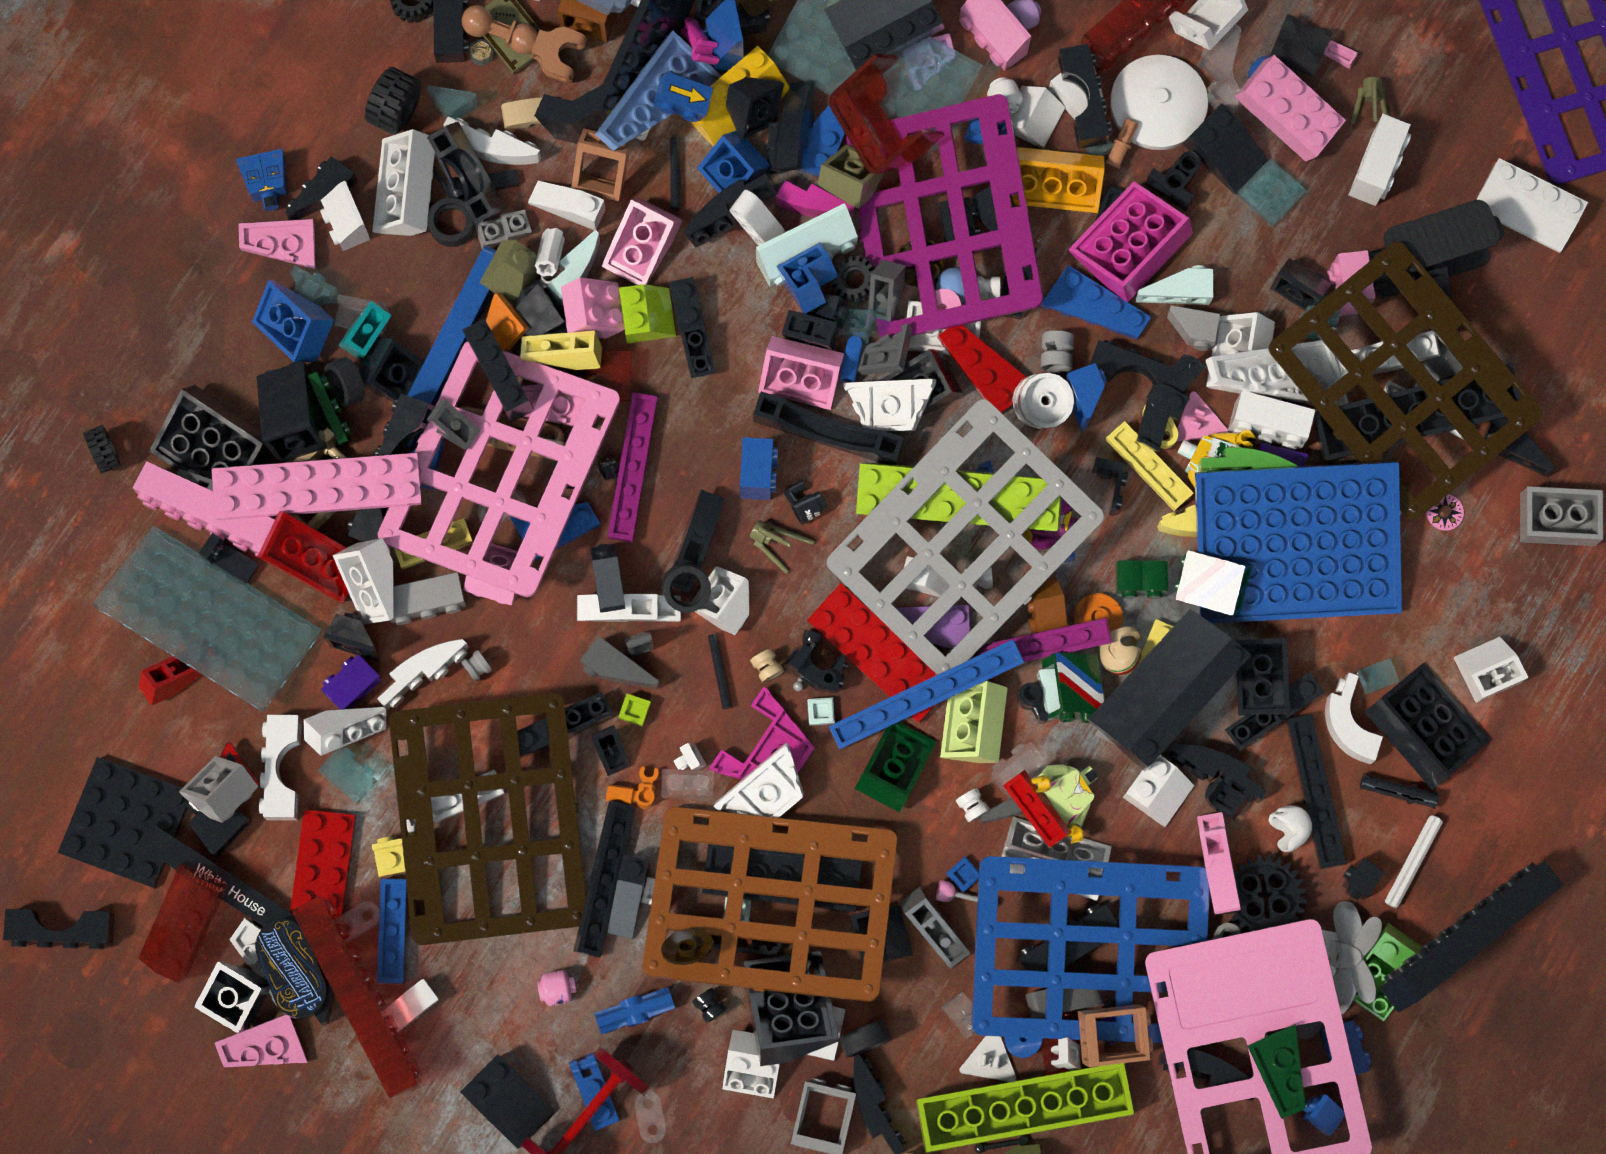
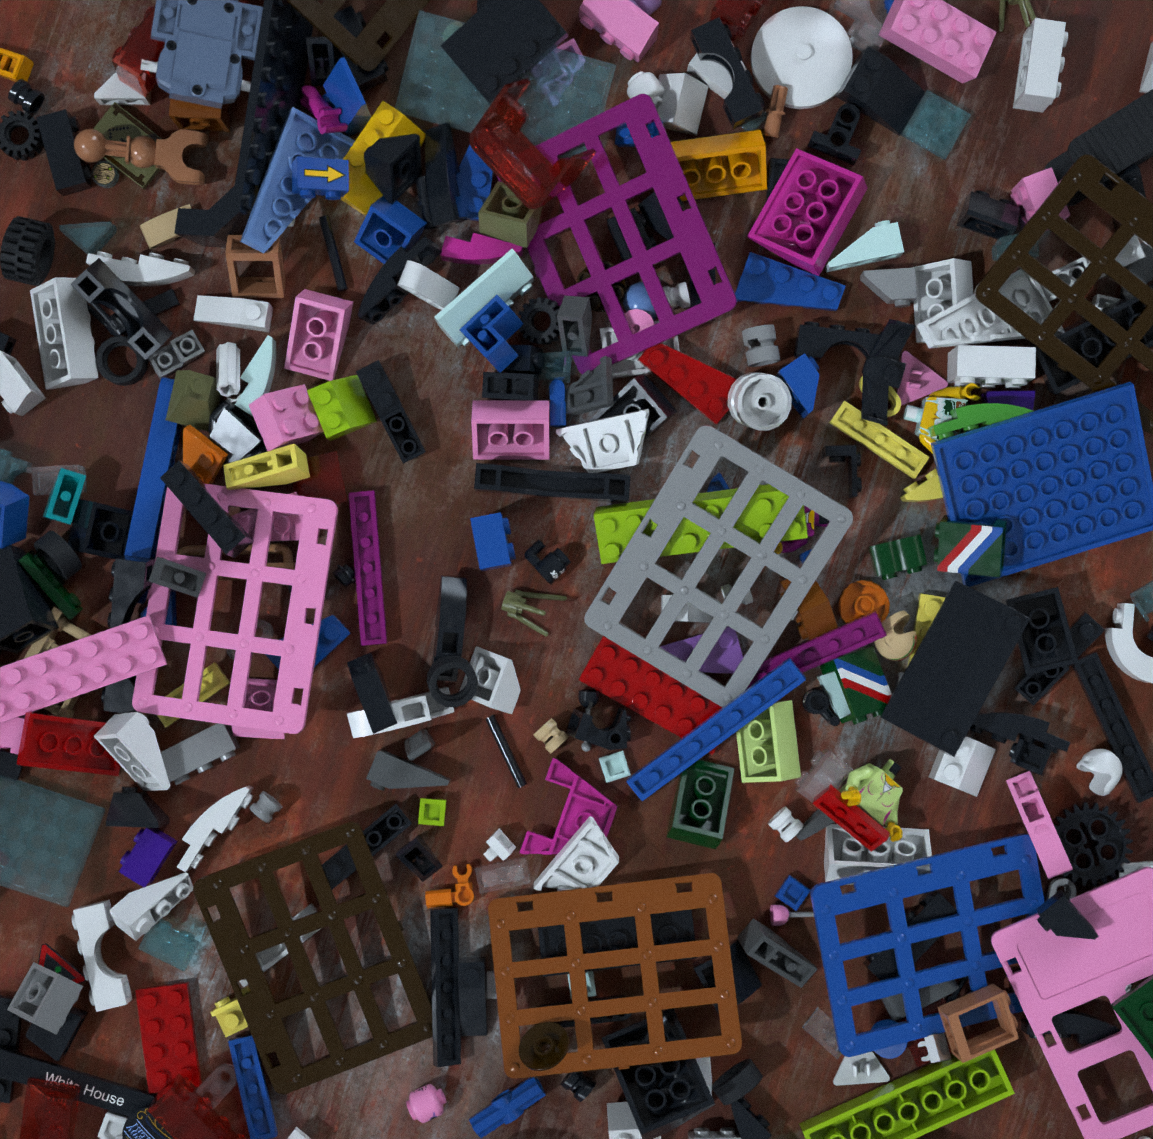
camera: 10 degrees left, 10 degrees up
none -> black slope [1036,890,1099,940]

